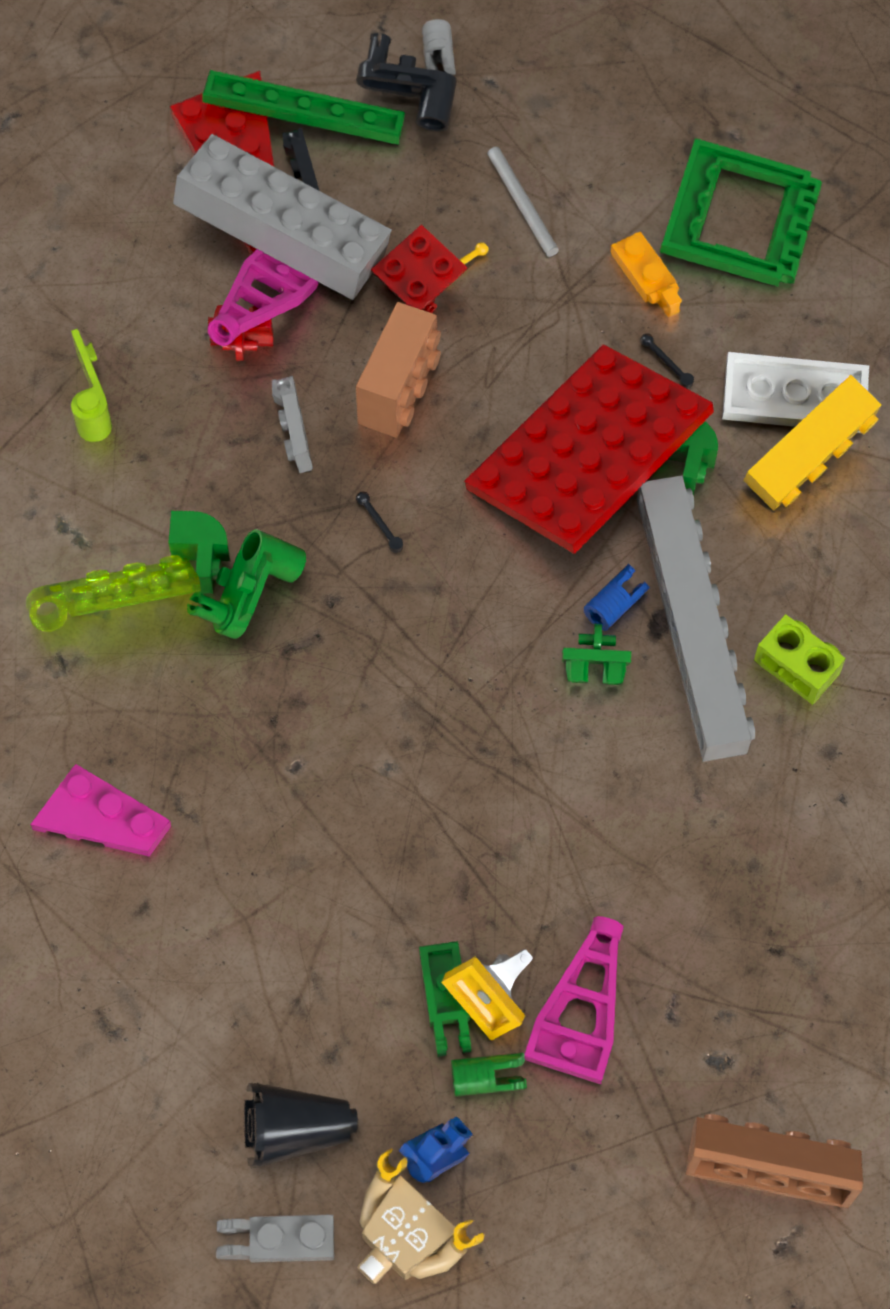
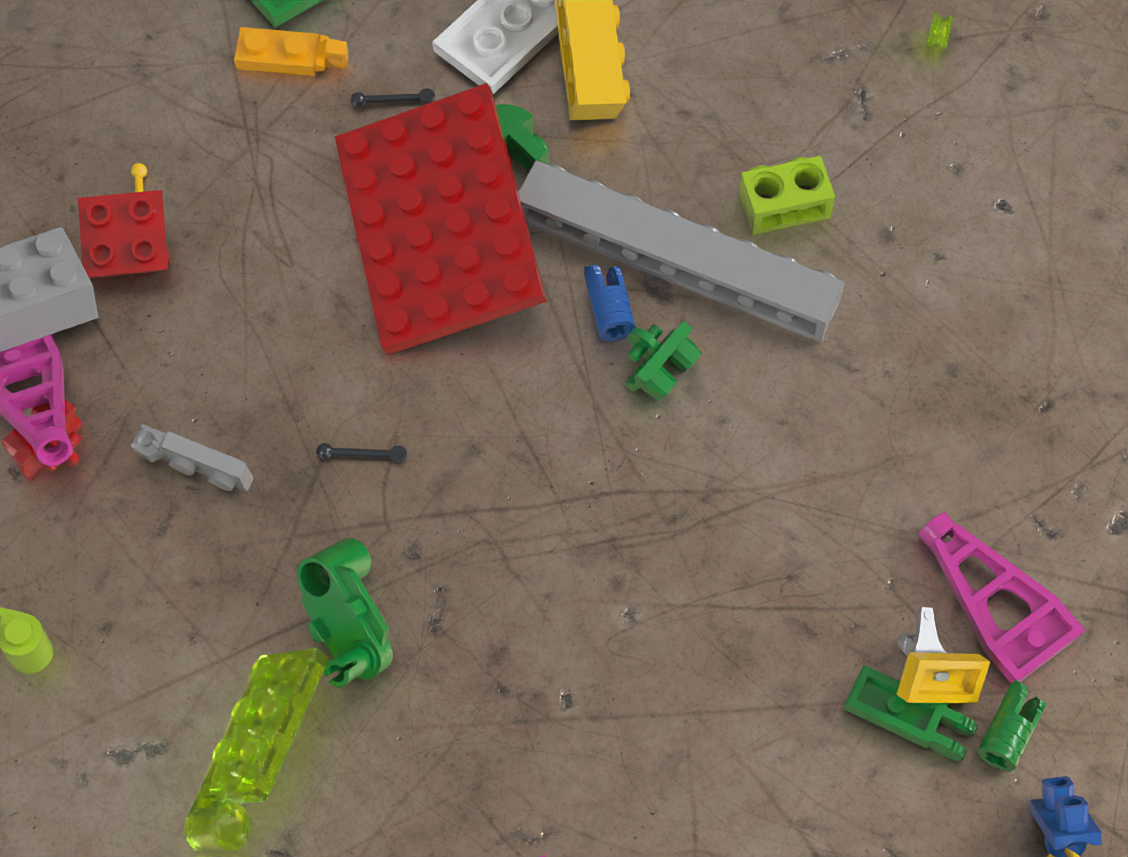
camera: 55 degrees left, 0 degrees up
green brick [168,511,230,594] -> none
nougat brick [356,302,441,438] -> none
light grey bar [488,147,559,257] -> none

